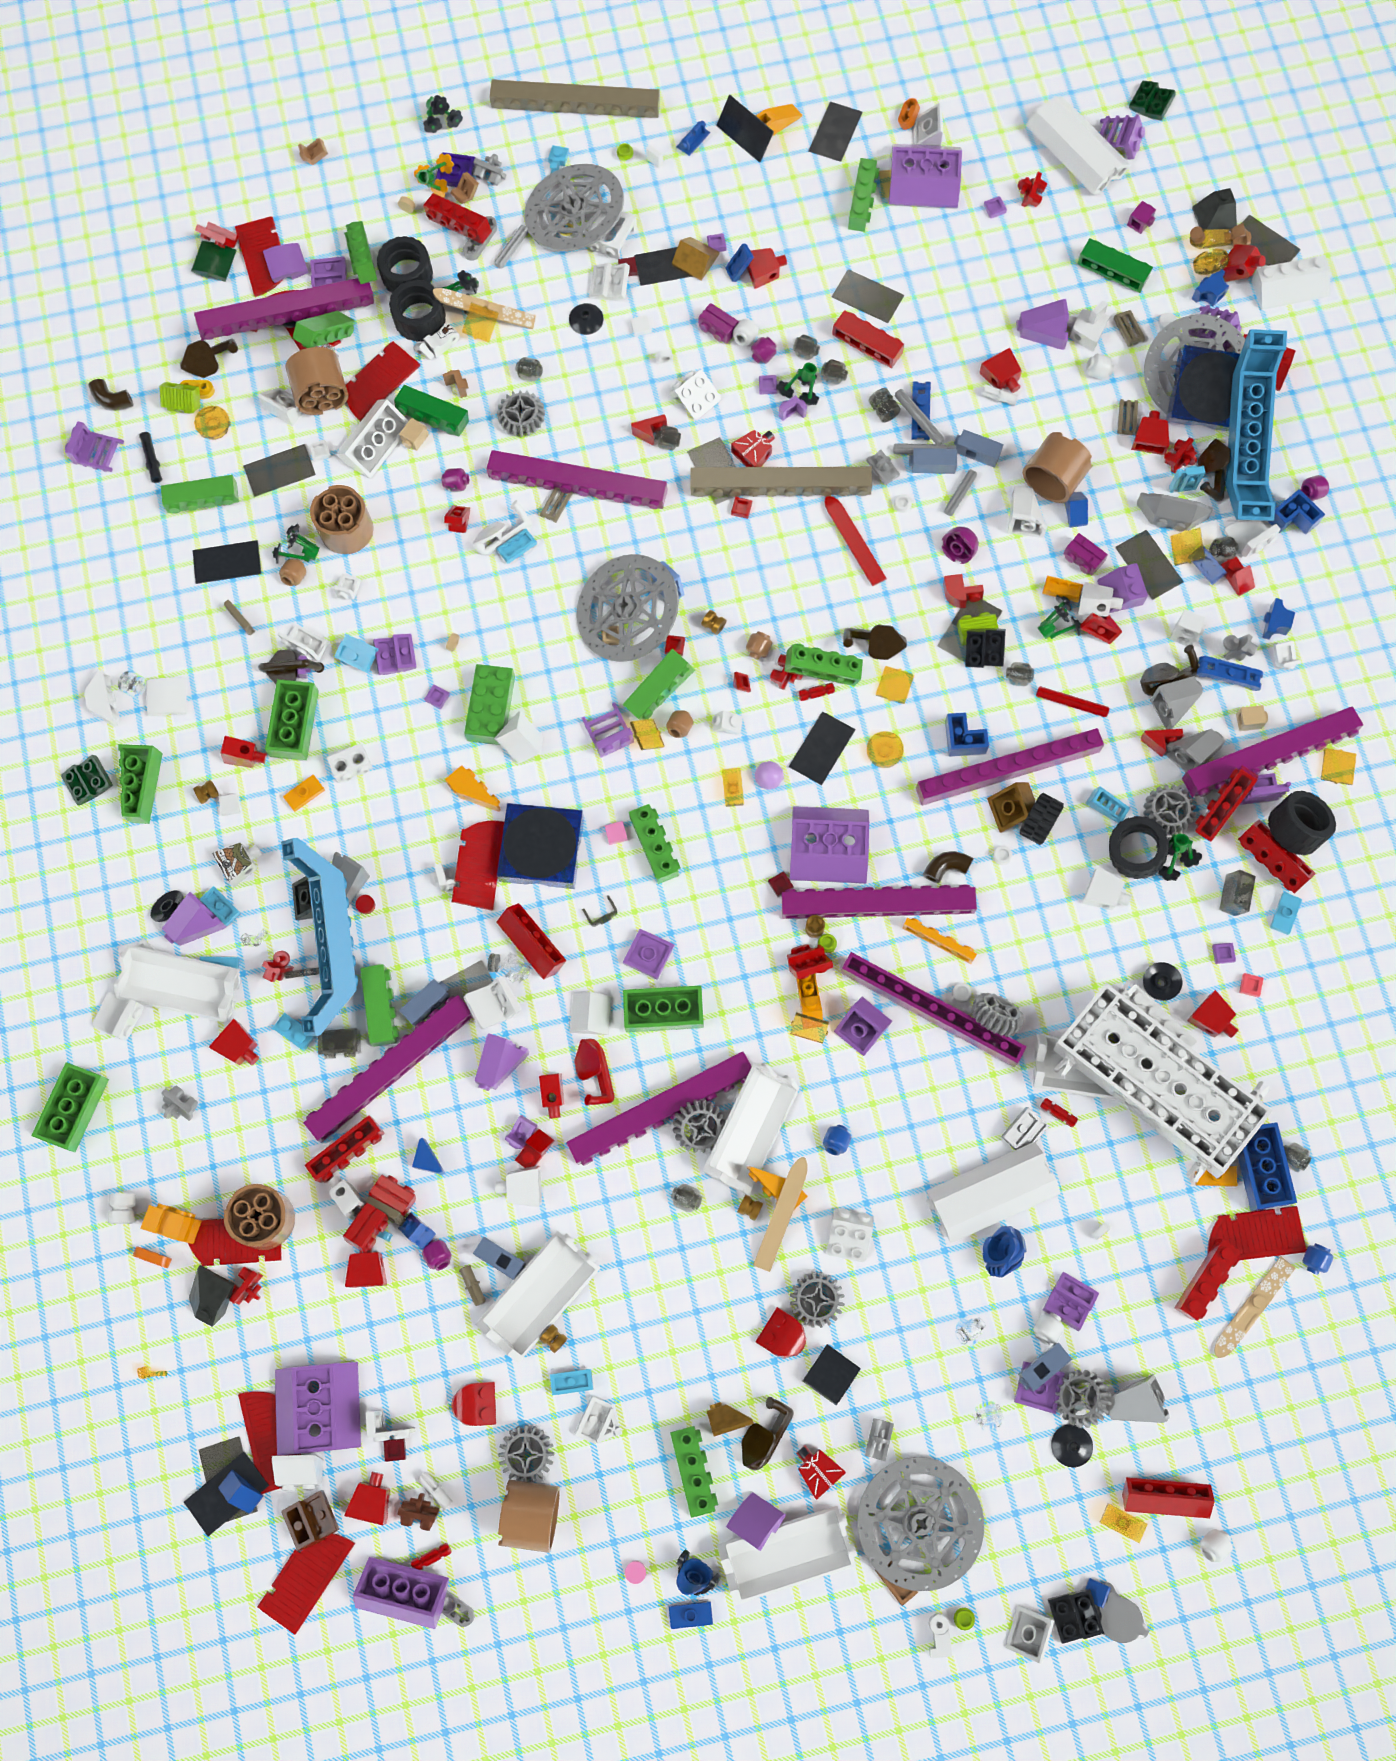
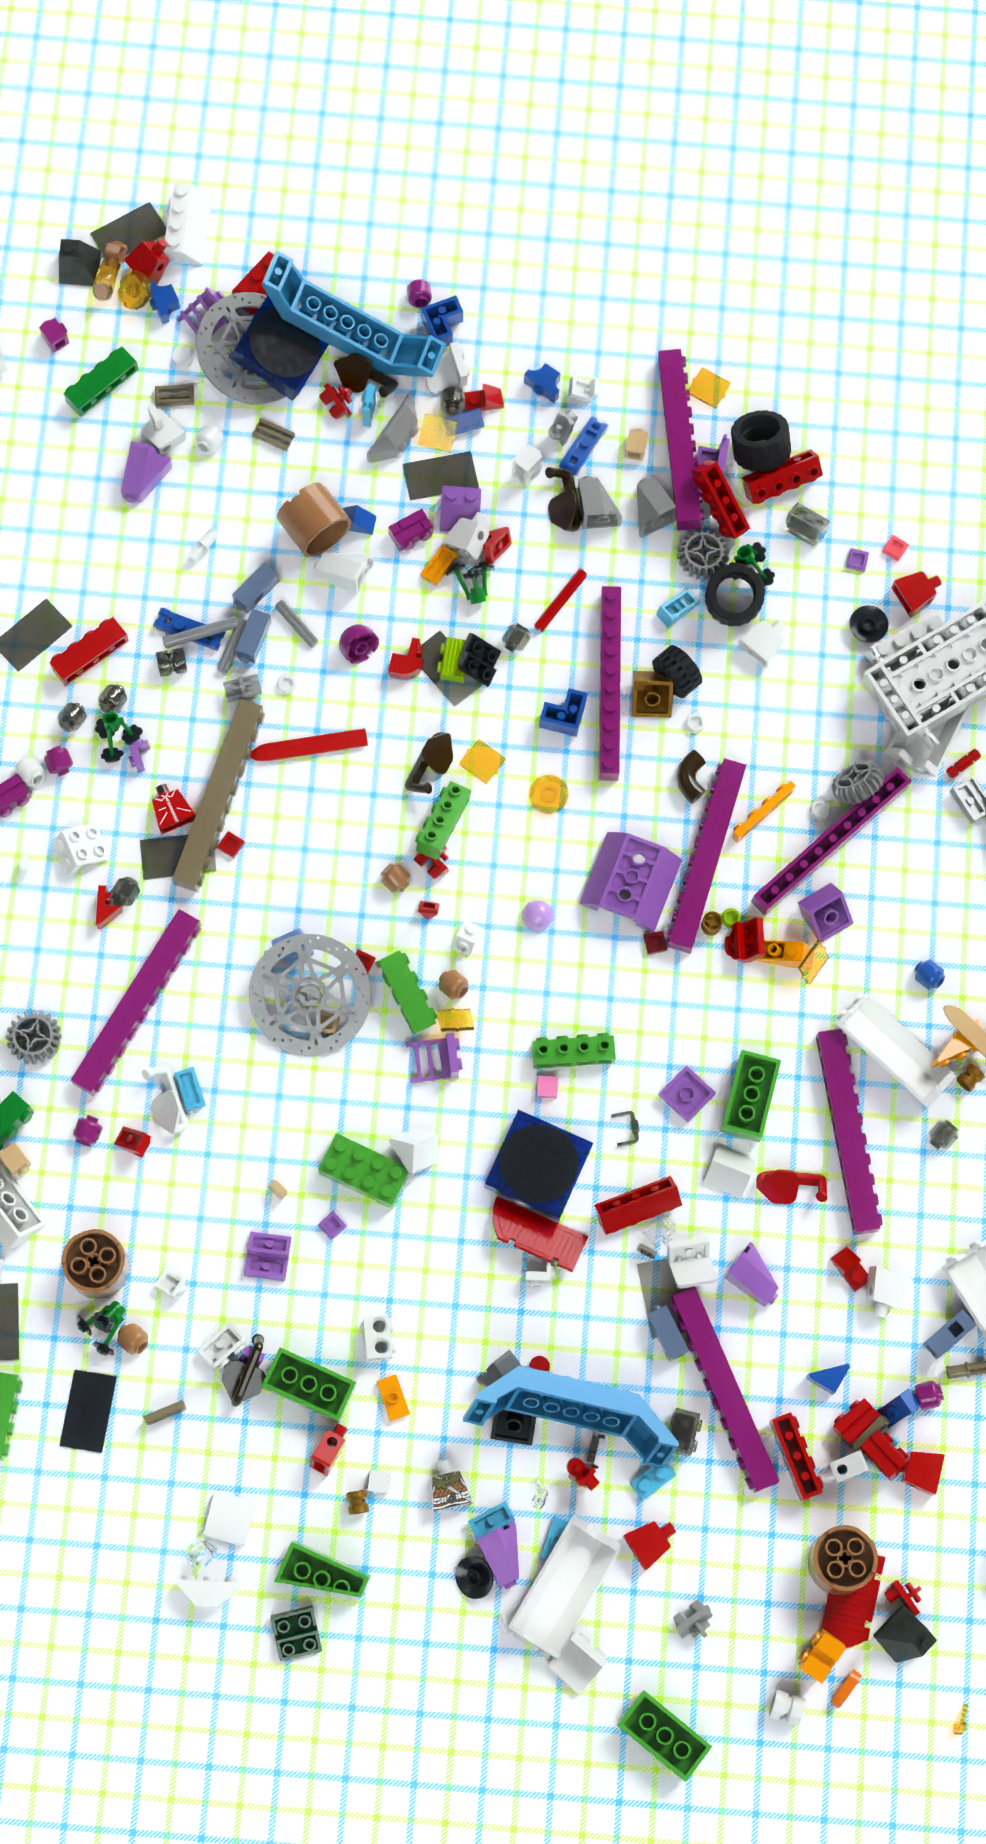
camera: 80 degrees left, 0 degrees up
medium azure plate [334,633,379,673] -> none
bright green brick [360,964,399,1047] -> none
light orange slope [445,765,501,812] -> none
medium lavender bracket [505,1115,538,1149] -> none
red torso [539,1073,564,1119] -> none
dark tan tile [540,487,573,523] -> none
light grey gear [672,1100,726,1153] -> none
pearl gold wheel [701,610,727,635] -> none
clear yellow plate [722,768,744,807] -> none
medium lavender tile [759,375,777,395] -> none
black piece [788,711,856,786] -> none
red axle [798,683,835,701] -> none
red torso [979,347,1022,393] -> none
red torso [1131,410,1170,455] -> none
red slope [1141,728,1184,757] -> none
medium azure plate [1270,892,1302,935] -> none

